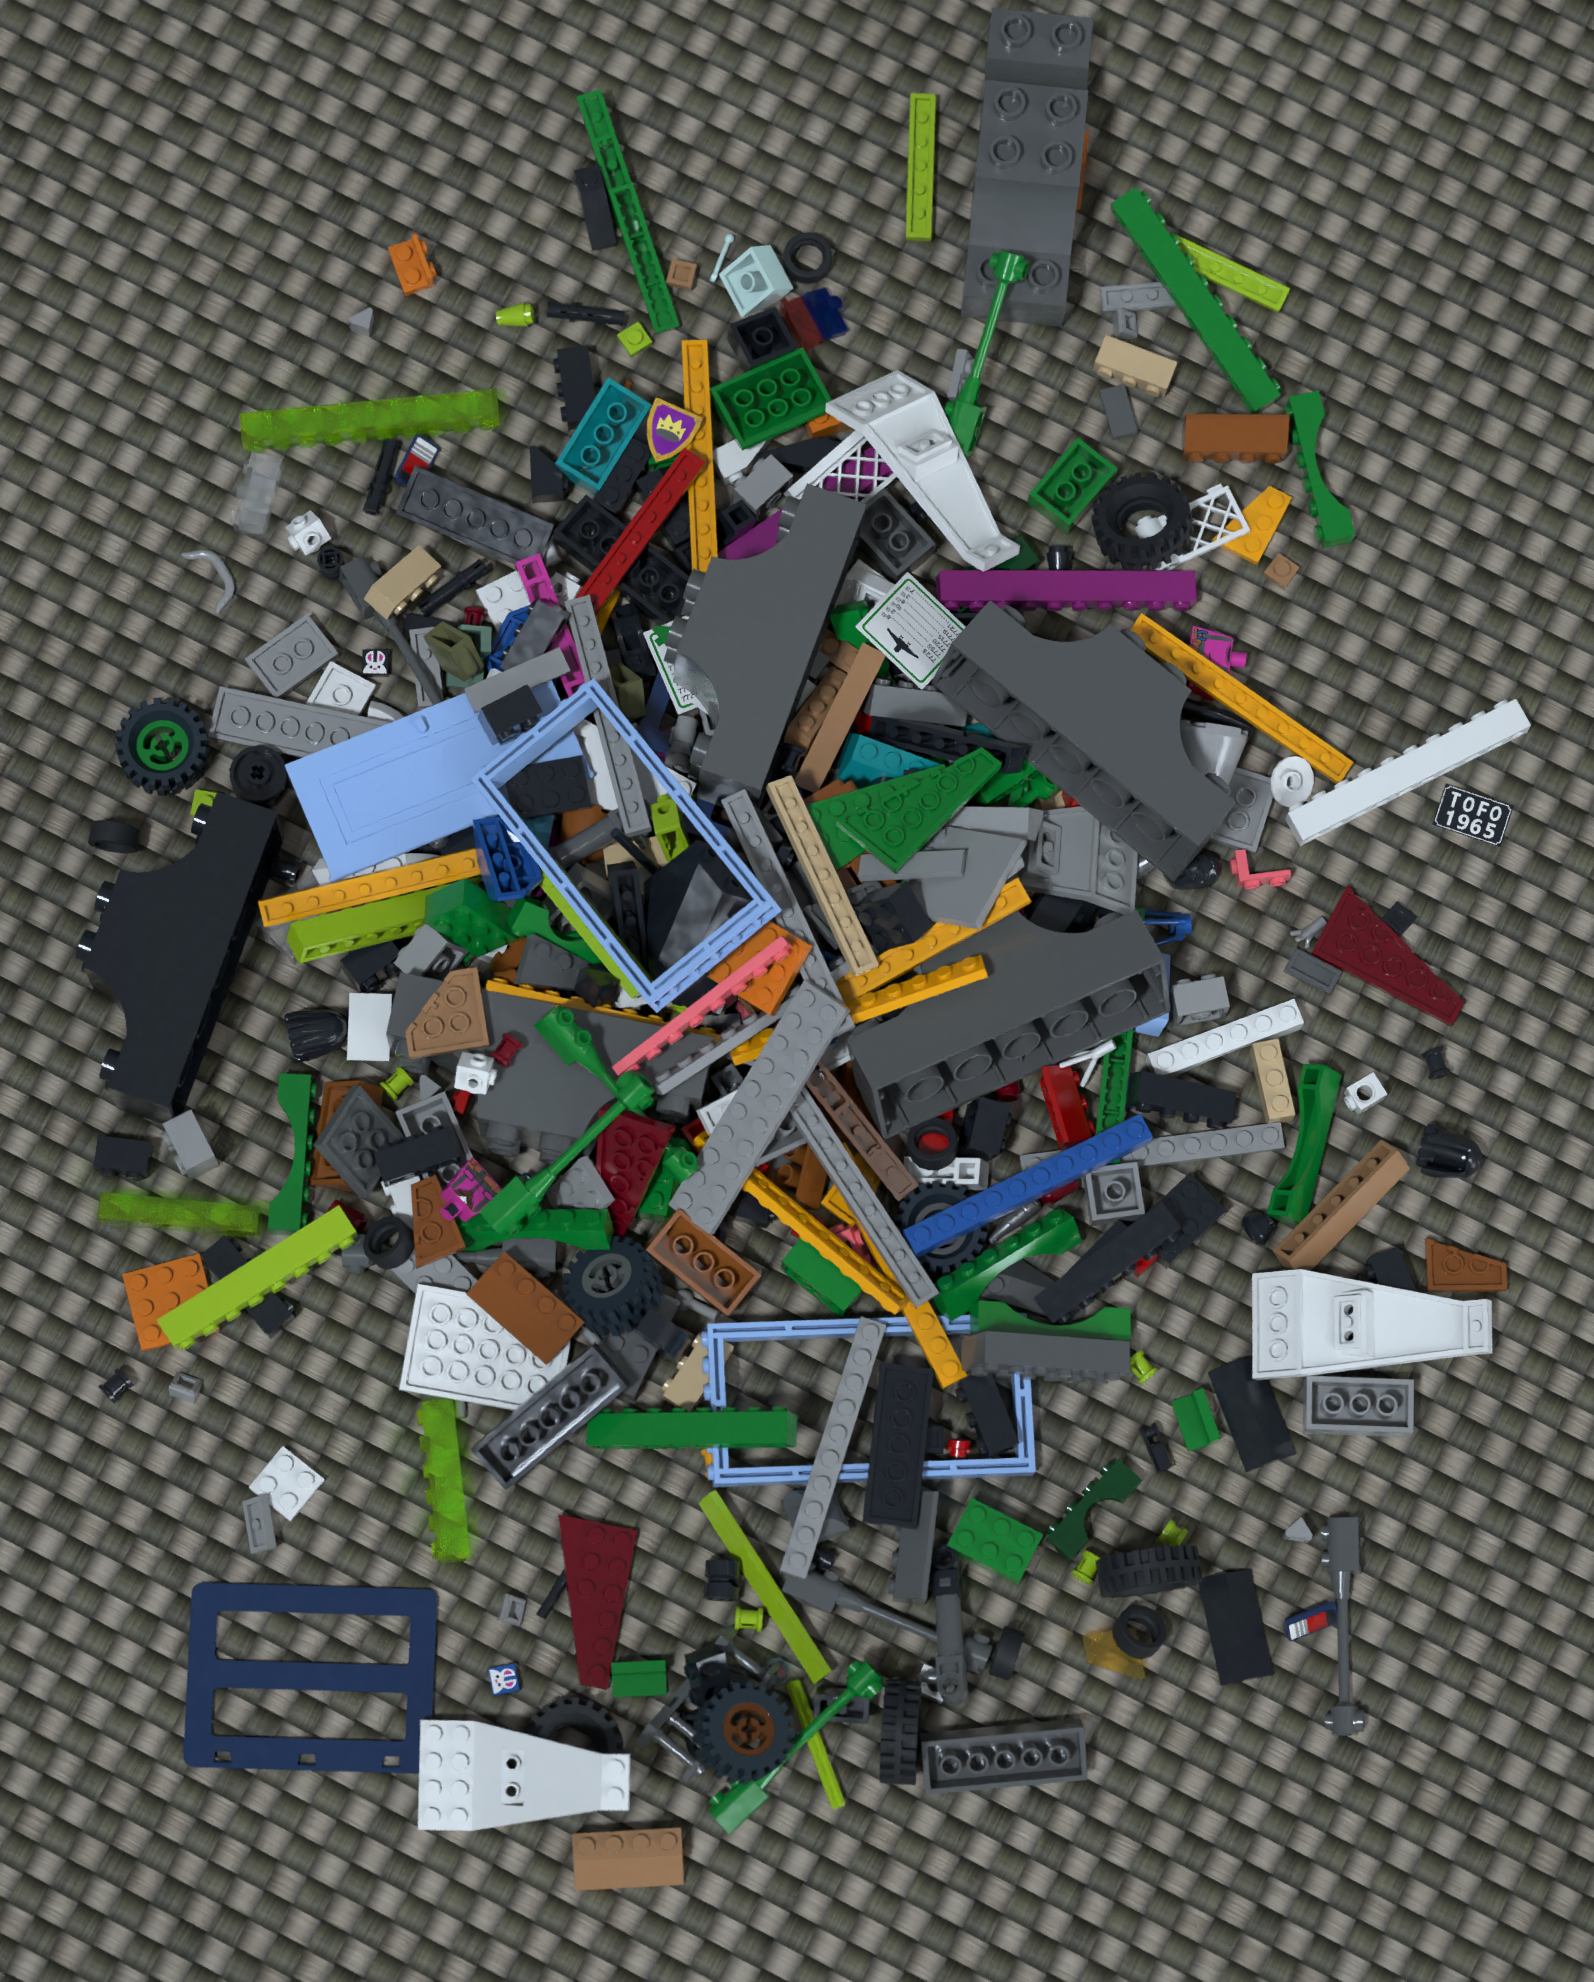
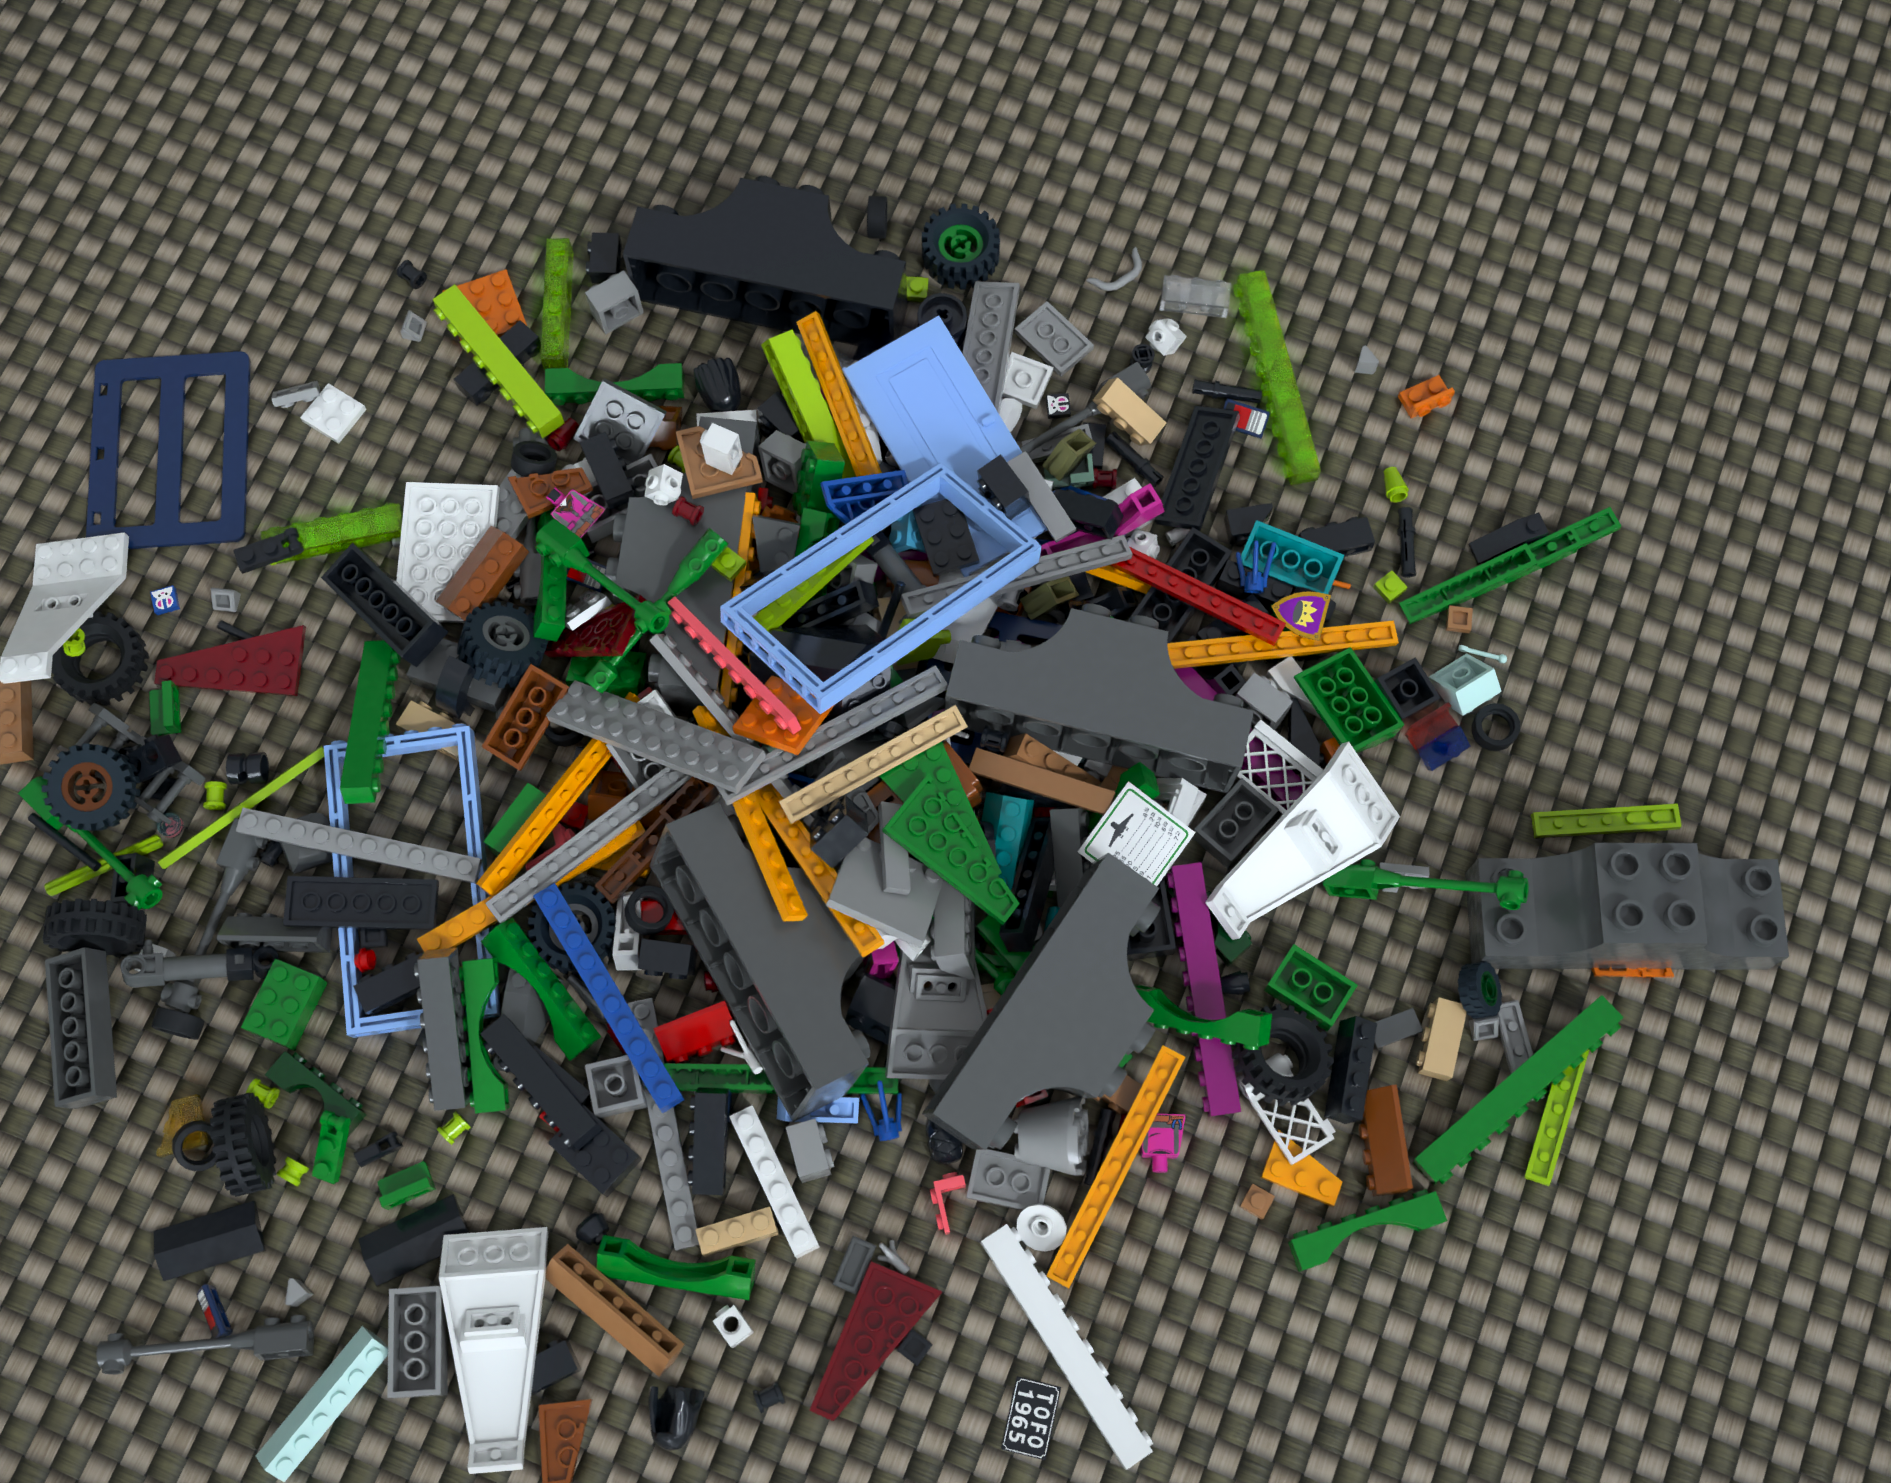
camera: 90 degrees right, 5 degrees down
none -> black bar [28,813,101,871]
none -> black plate [233,528,304,574]
none -> light aqua brick [256,1326,388,1482]
none -> green plate [312,1110,351,1184]
none -> white brick [700,423,743,475]
none -> lime plate [712,547,747,582]
none -> green arch [1134,984,1272,1050]
none -> blue plant [1236,540,1276,593]
none -> black brick [1324,1016,1377,1124]
none -> black wheel [1458,961,1502,1019]

